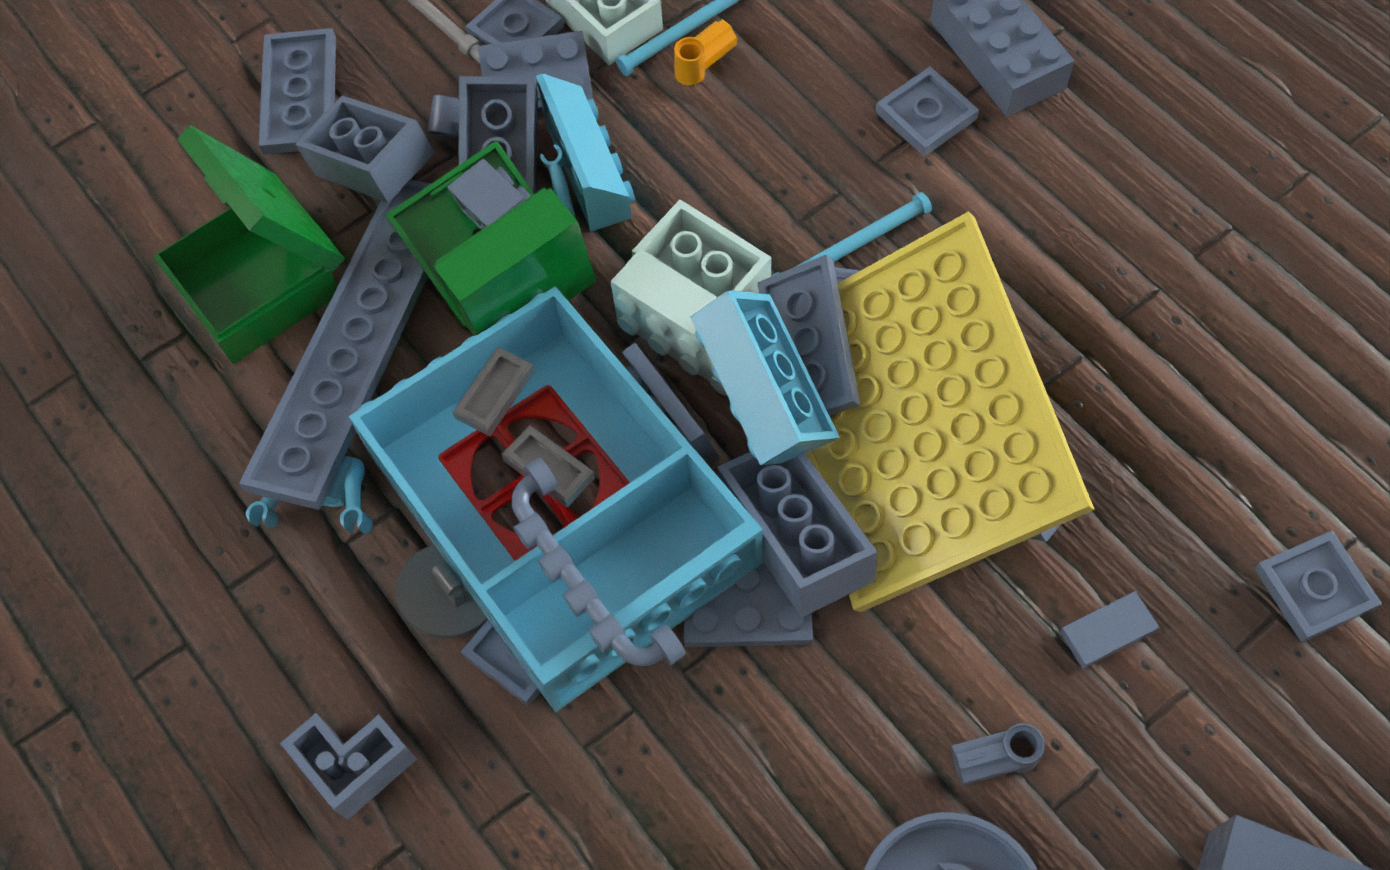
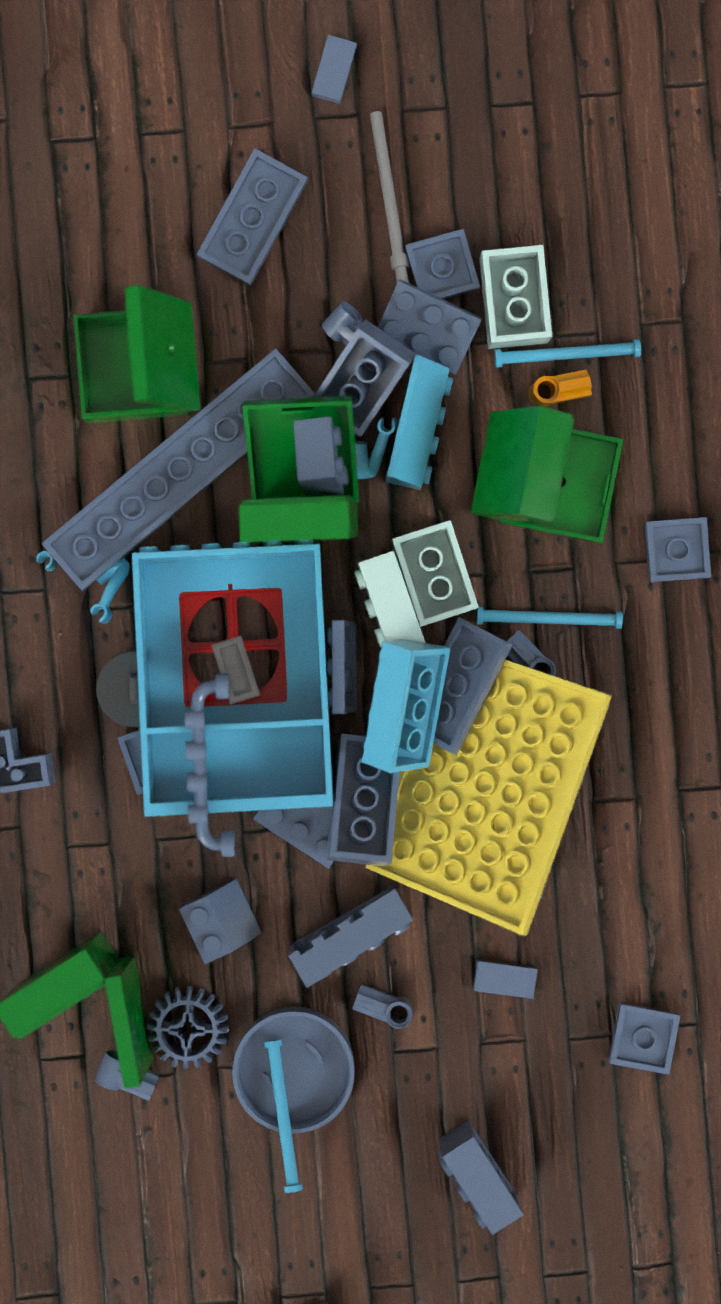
camera: 30 degrees right, 25 degrees up
sand blue brick [295,95,435,203] -> none
flat silver tile [452,347,535,436] -> none
none -> sand blue slope [179,878,262,964]
none -> sand blue wedge [288,885,413,988]
none -> green container [470,406,623,544]

